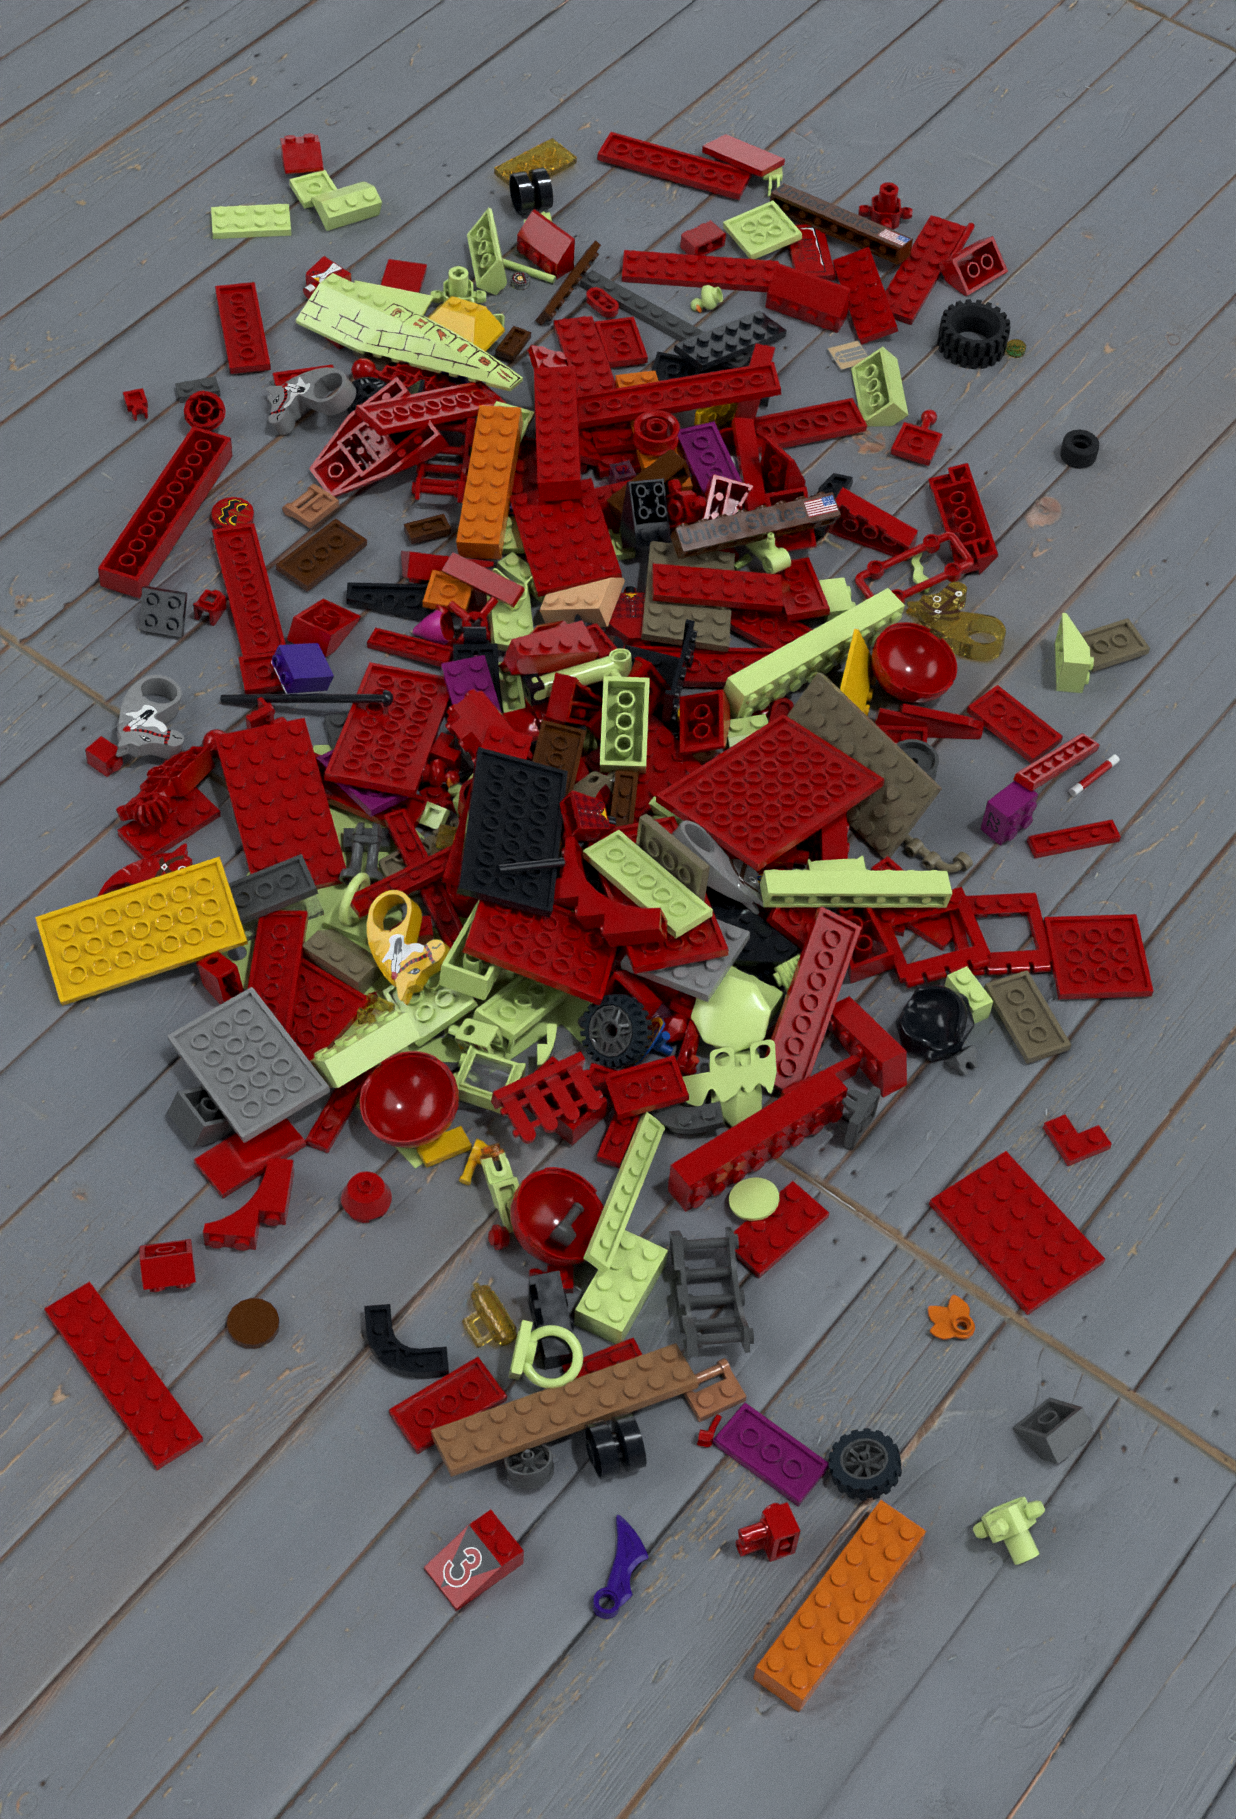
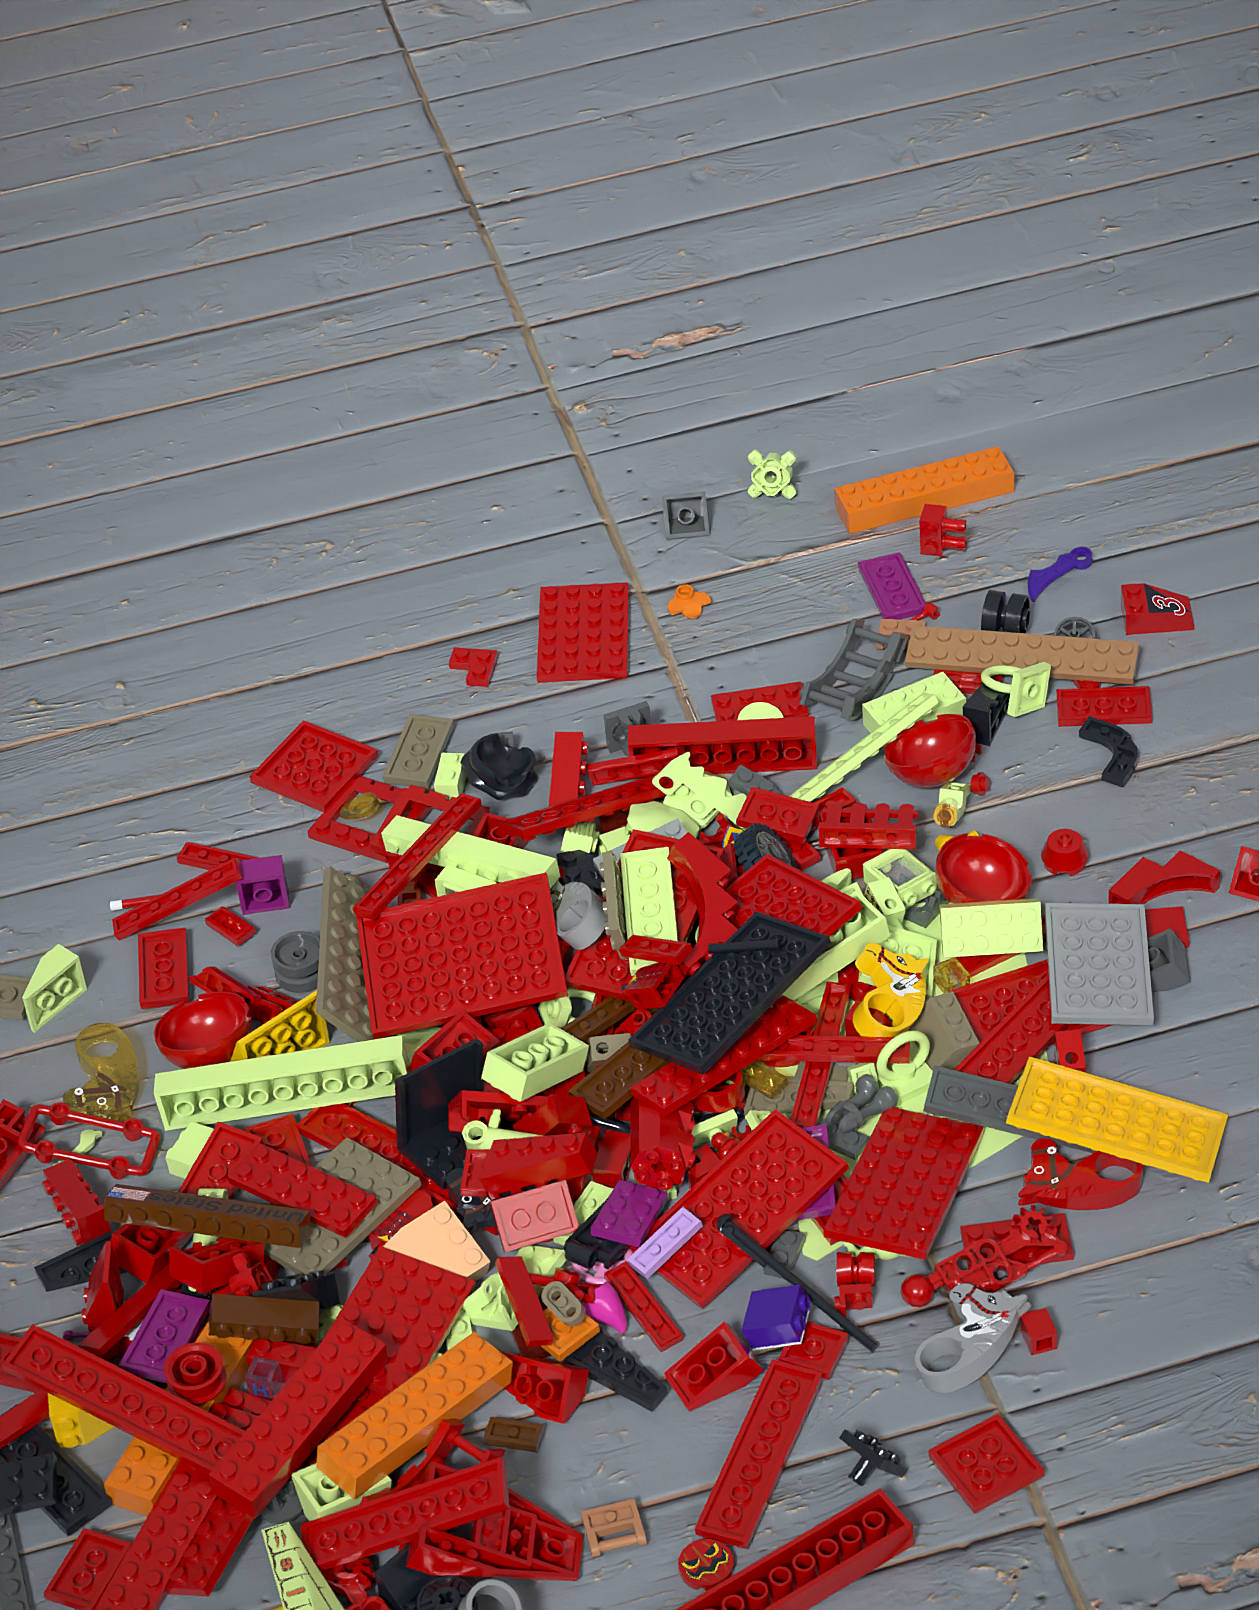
camera: 135 degrees left, 10 degrees down
red window [193,589,227,626] -> none
reddish brown tile [227,1298,280,1349] -> none
reddish brown plate [276,519,367,592] -> none
clear yellow piece [462,1282,517,1348] -> none
dark grey bar [548,1202,584,1248] -> none
black wheel [829,1428,902,1501] -> none
none -> red plate [205,906,256,946]
none -> clear yellow hat [339,792,381,820]
none -> red tile [353,793,482,921]
none -> dark tan plate [542,1281,586,1327]
none -> red tile [619,935,693,965]
none -> lavender plate [627,1207,703,1279]
none -> red plate [928,1413,1044,1514]

